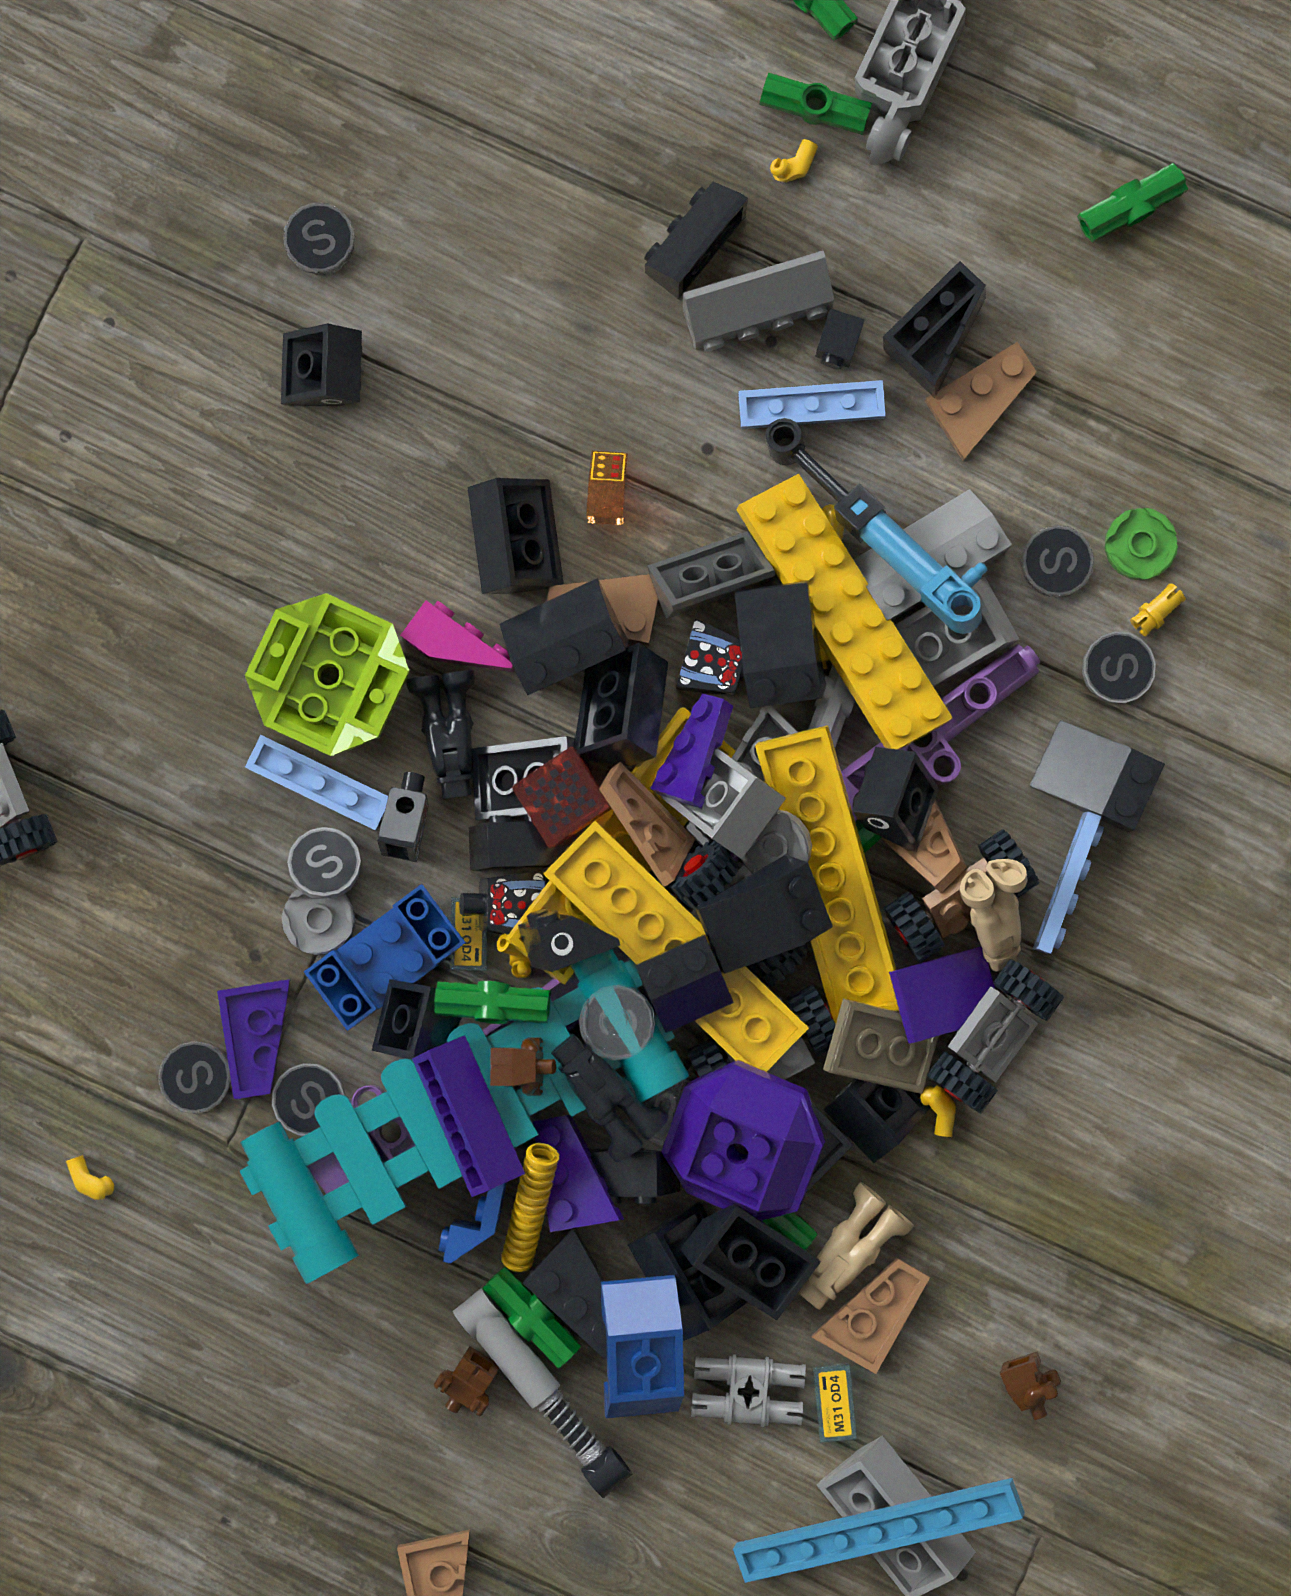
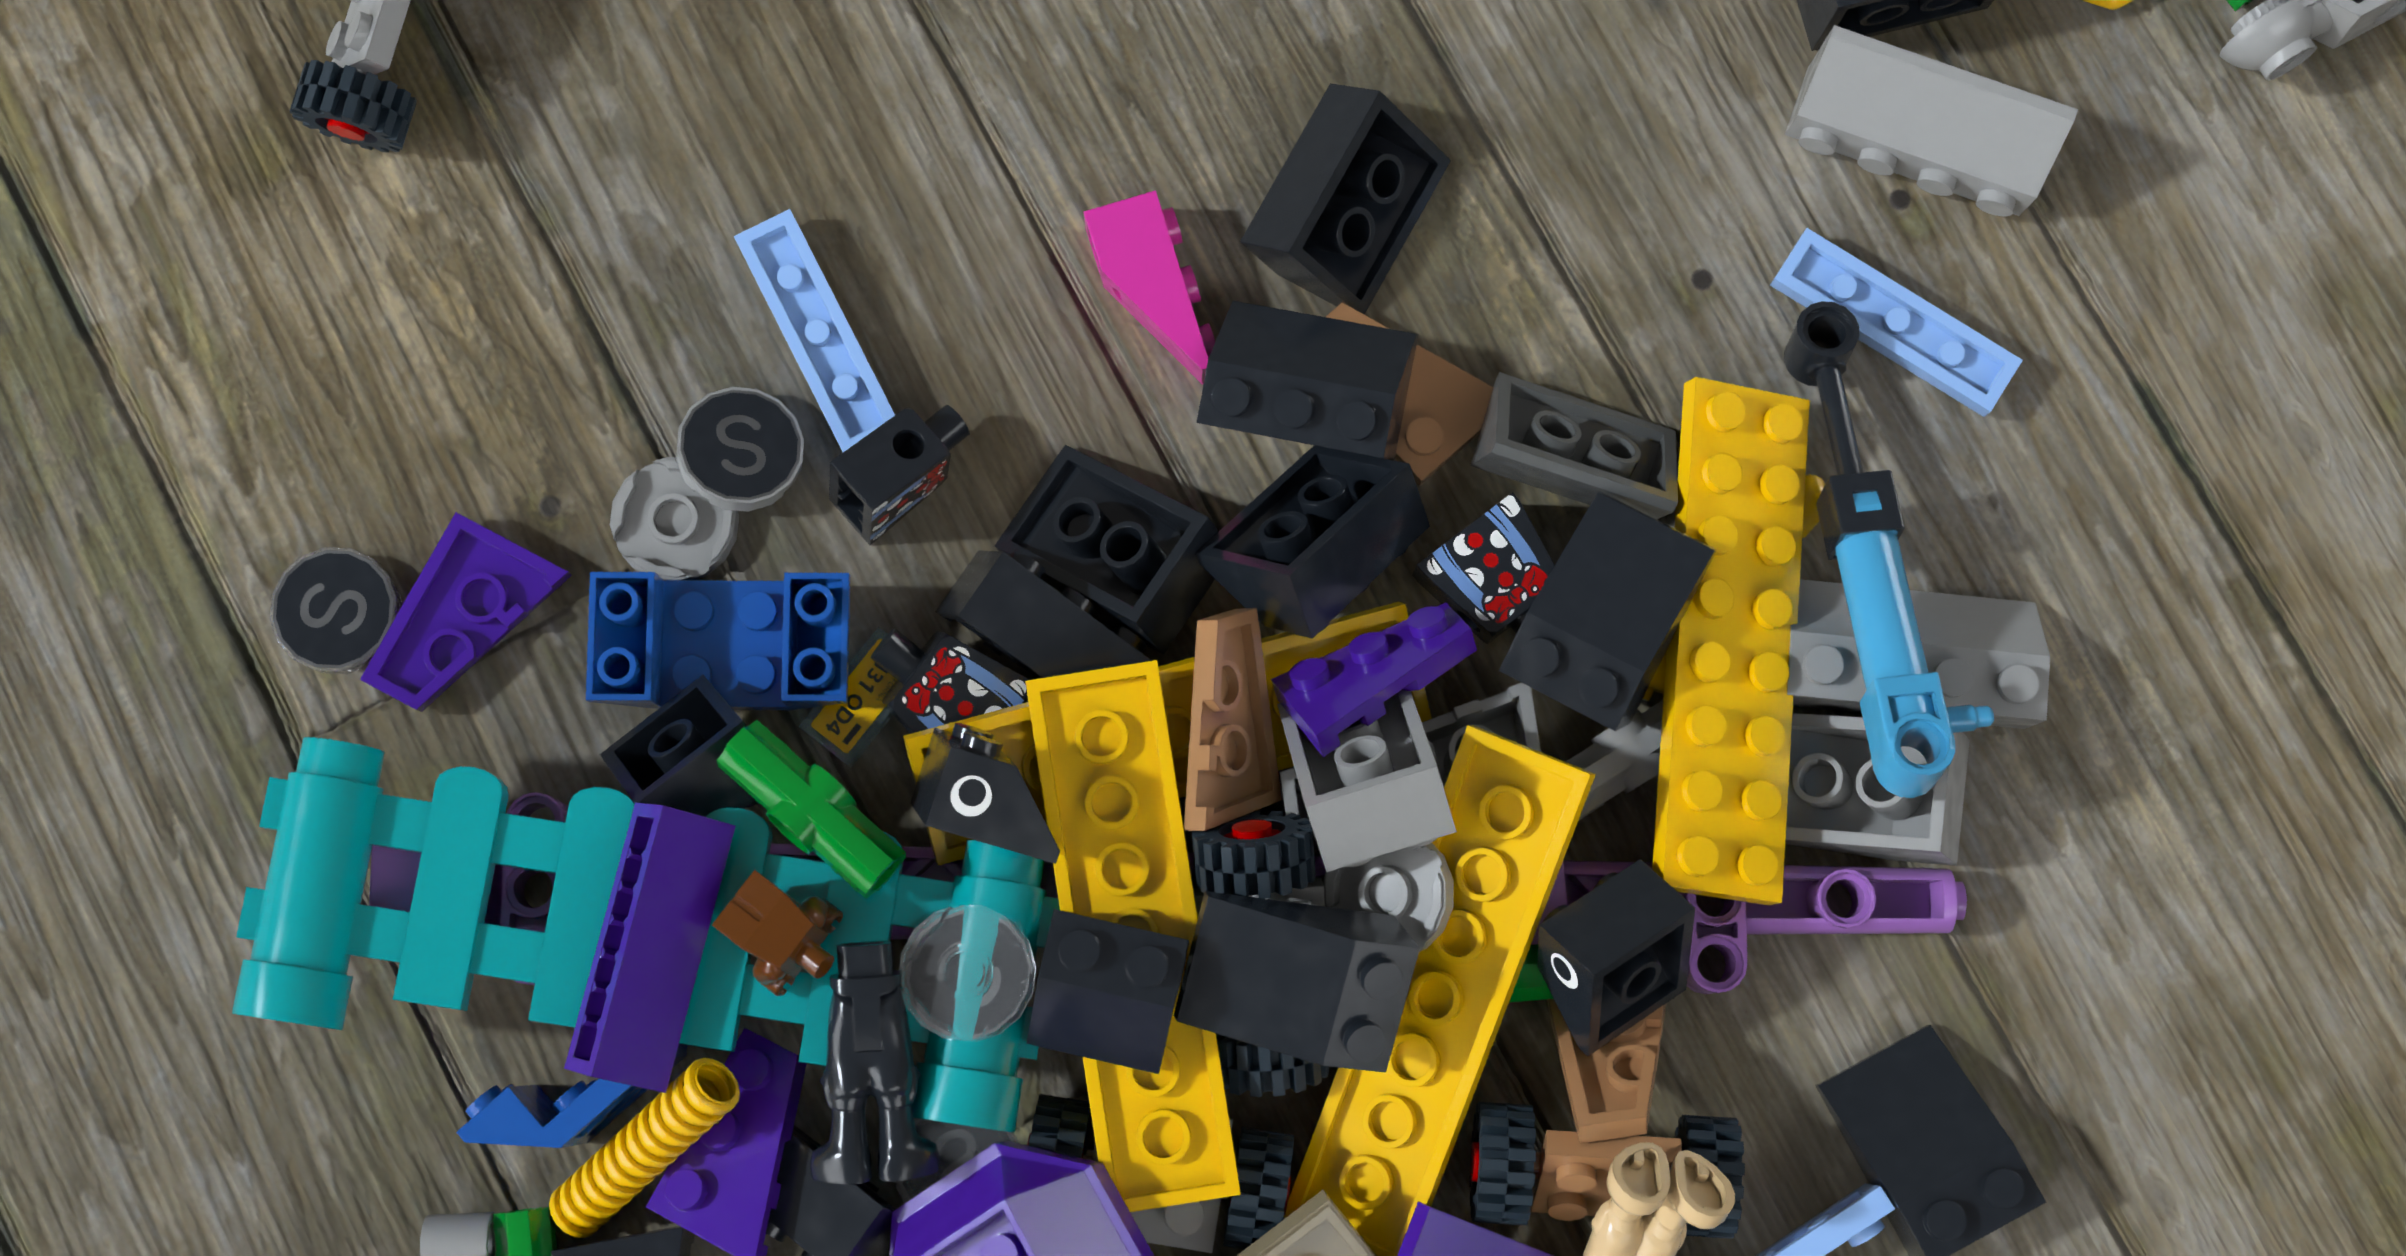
camera: 30 degrees right, 5 degrees down
yellow arm [66,1155,114,1200] -> none
lime piece [245,593,410,757] -> none
black tile [272,1063,345,1136] -> none
black piece [406,670,475,799] -> none
yellow arm [497,934,531,978] -> none
clear red tile [511,746,612,849] -> none
clear orange slope [586,451,628,525] -> none
black brick [815,308,865,369] -> none
black wedge [883,261,986,398] -> none
medium nougat wing [925,342,1036,461] -> none
black tile [1020,525,1094,598] -> none
black tile [1082,631,1156,704] -> none
bright green tile [1104,508,1178,581] -> none
yellow pin [1130,583,1186,637] -> none

